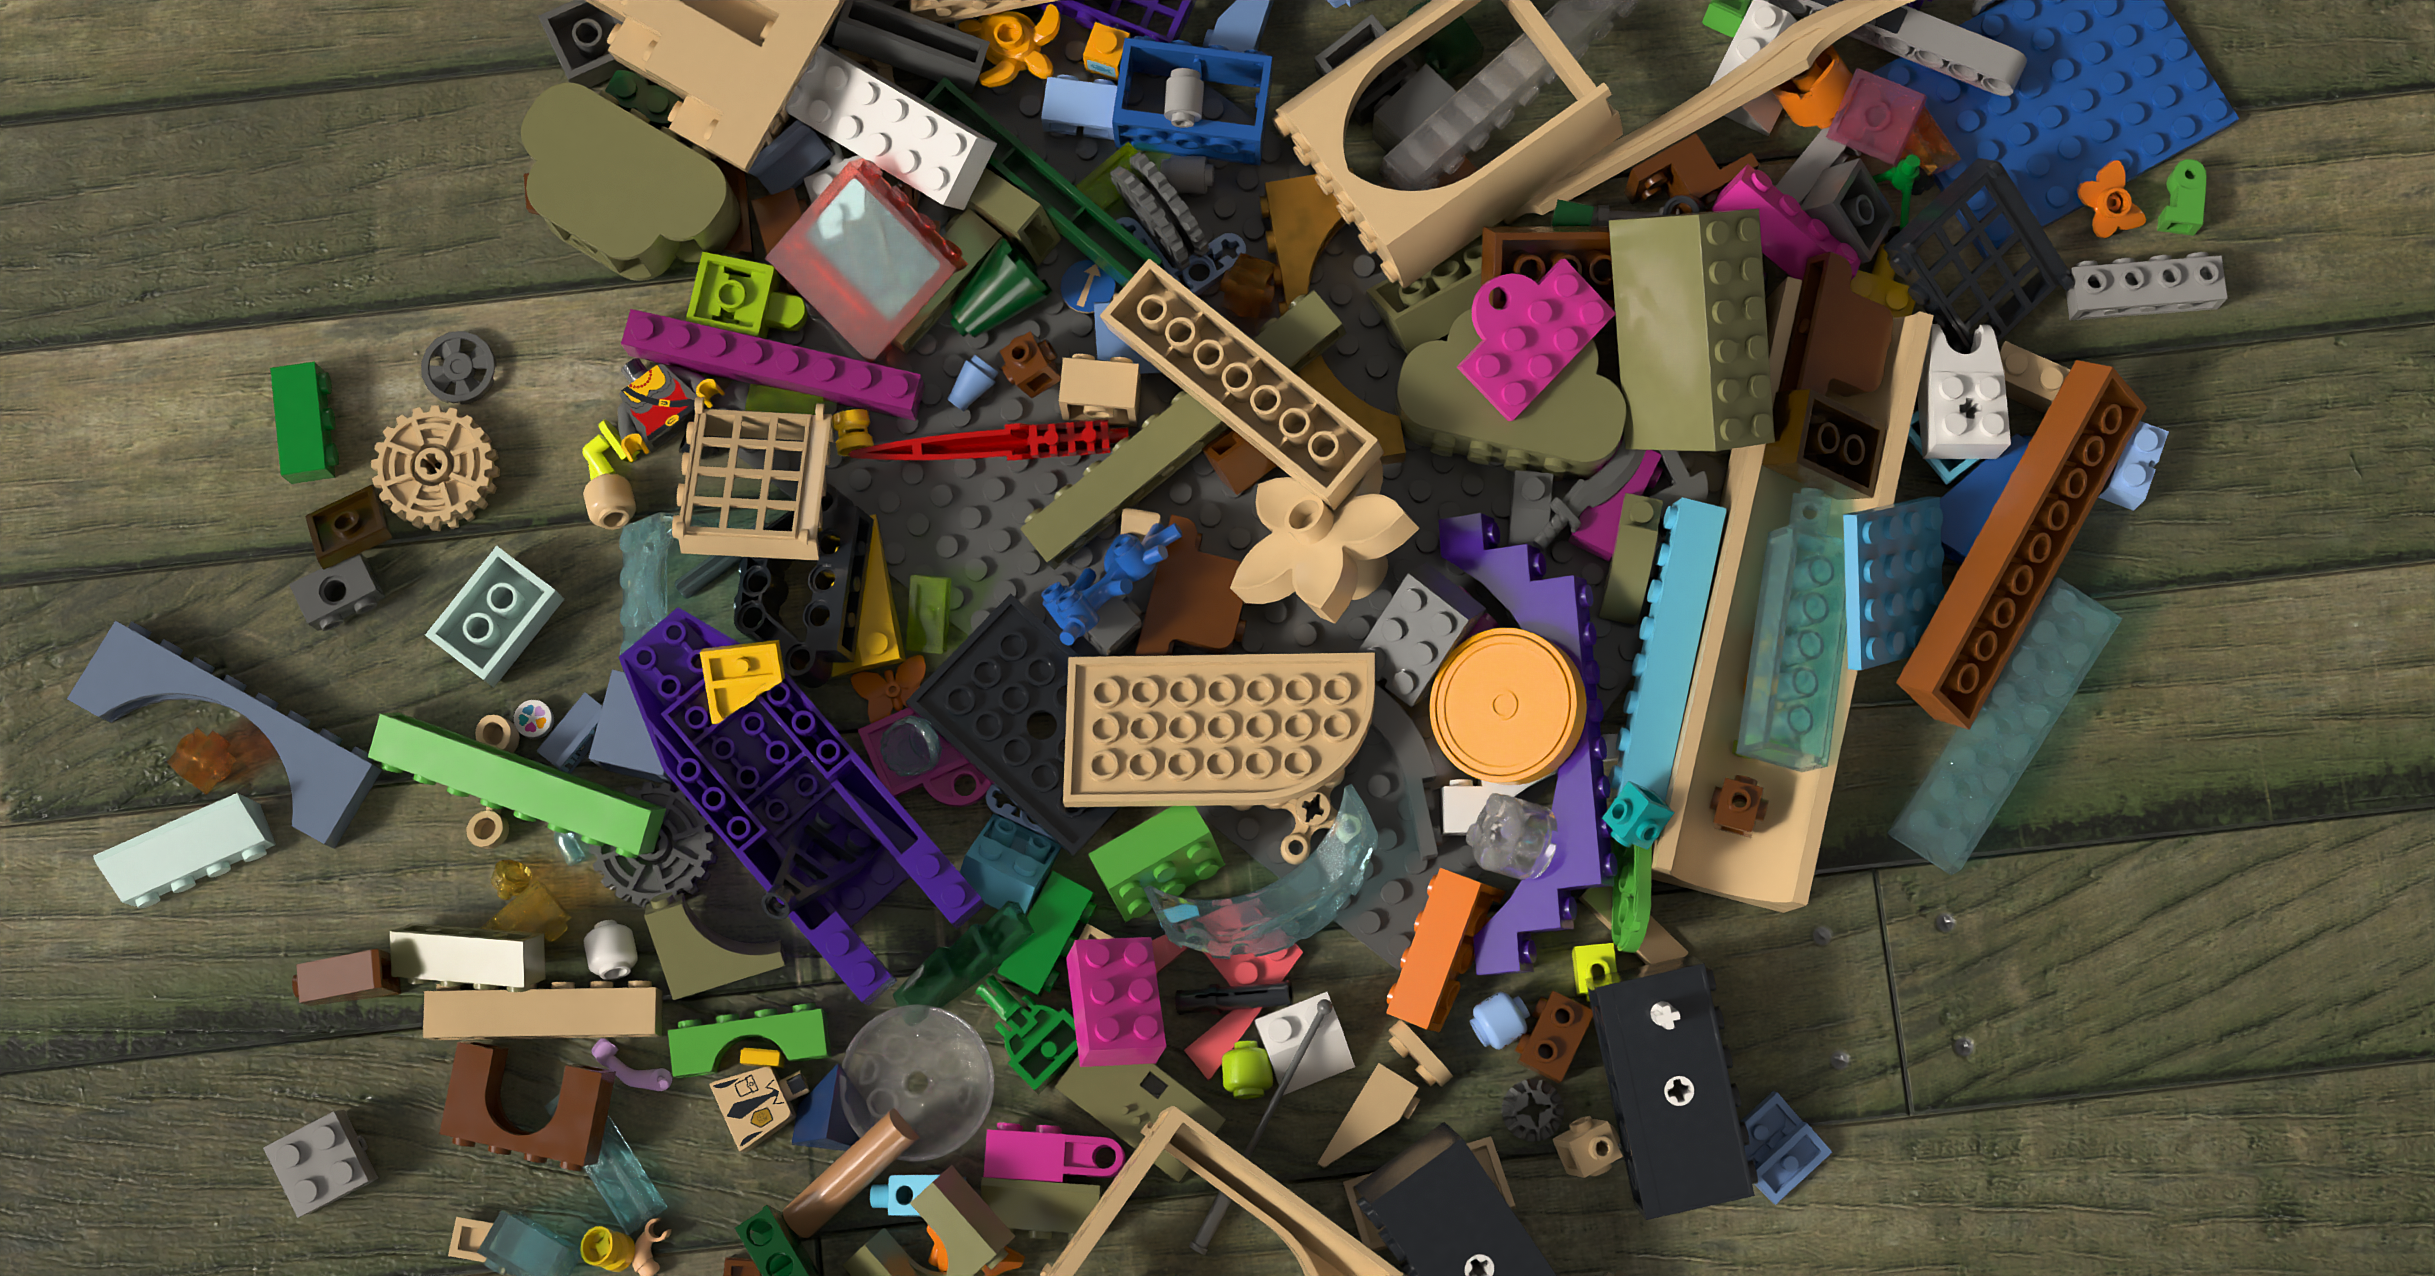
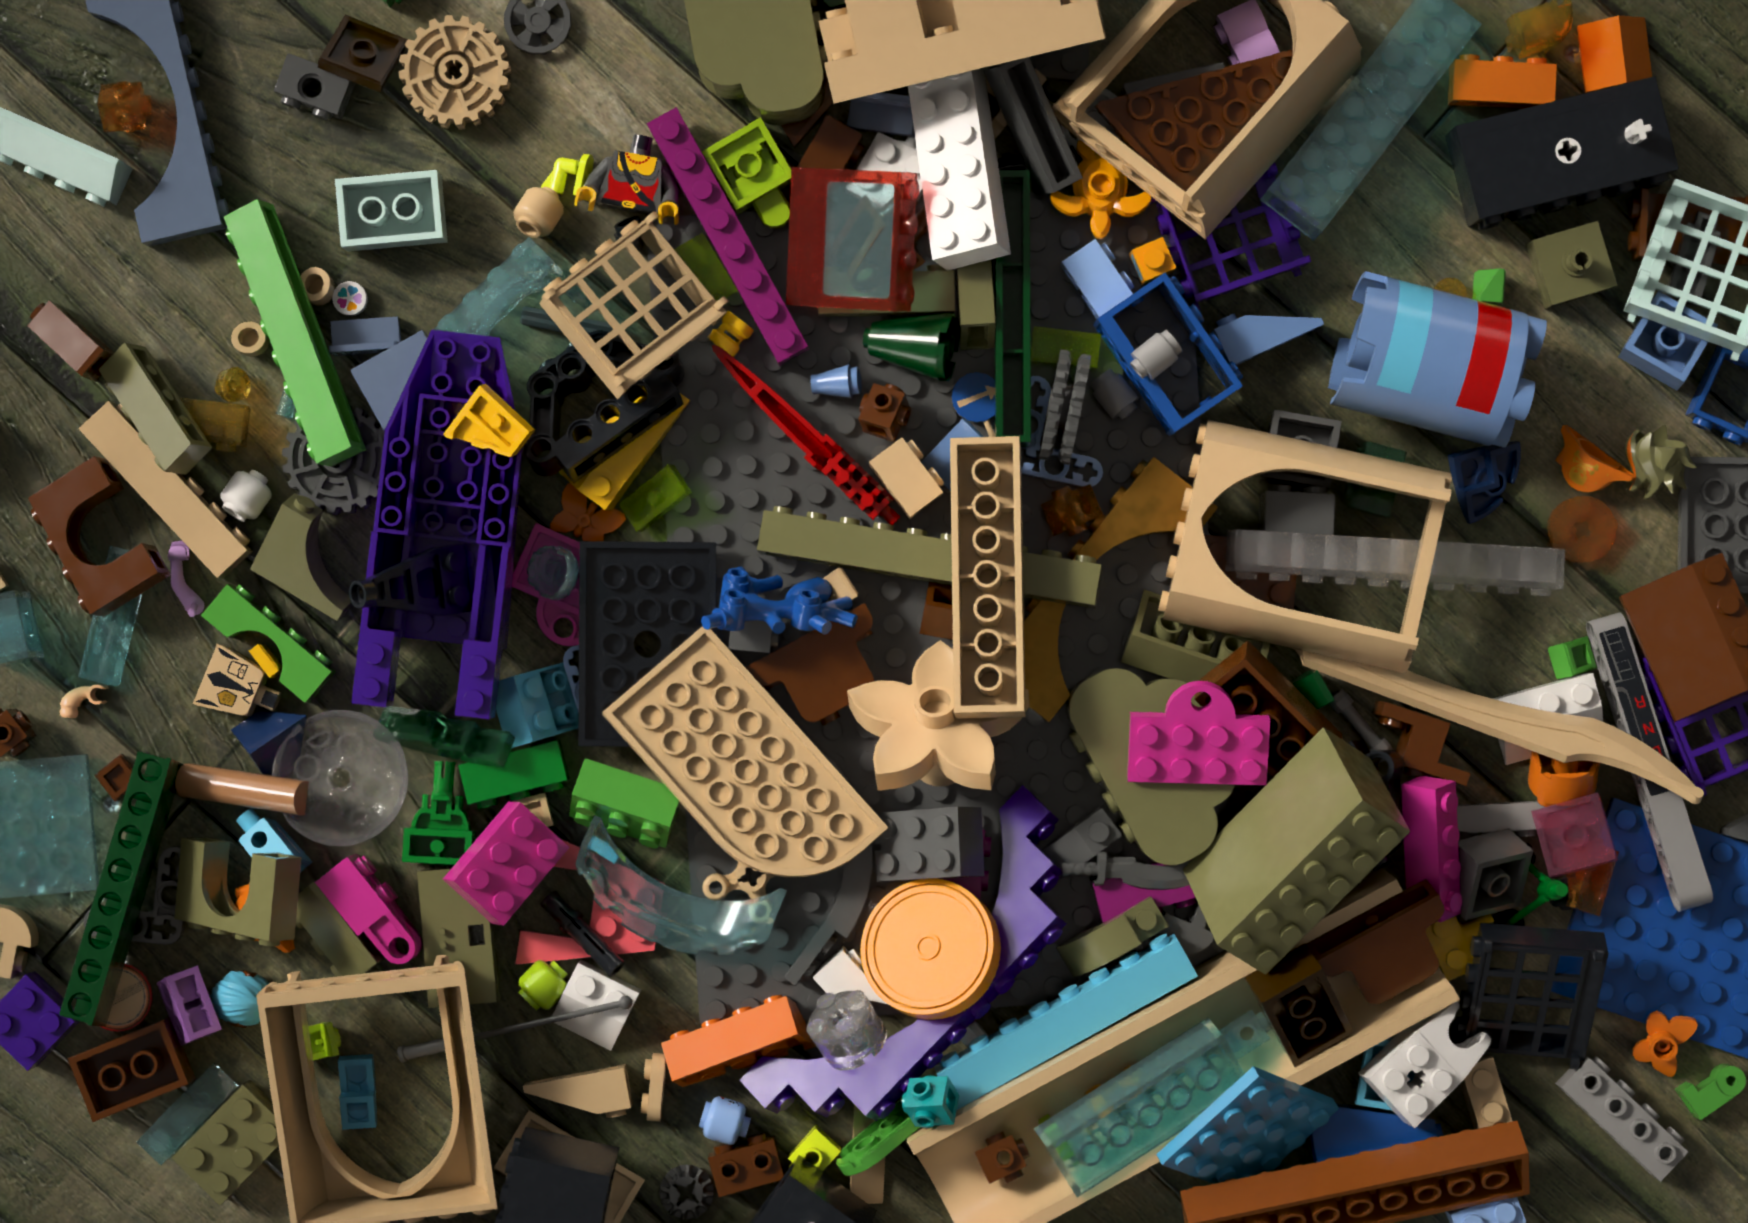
camera: 40 degrees right, 10 degrees up
yellow wheel [580,1226,635,1272] -> none

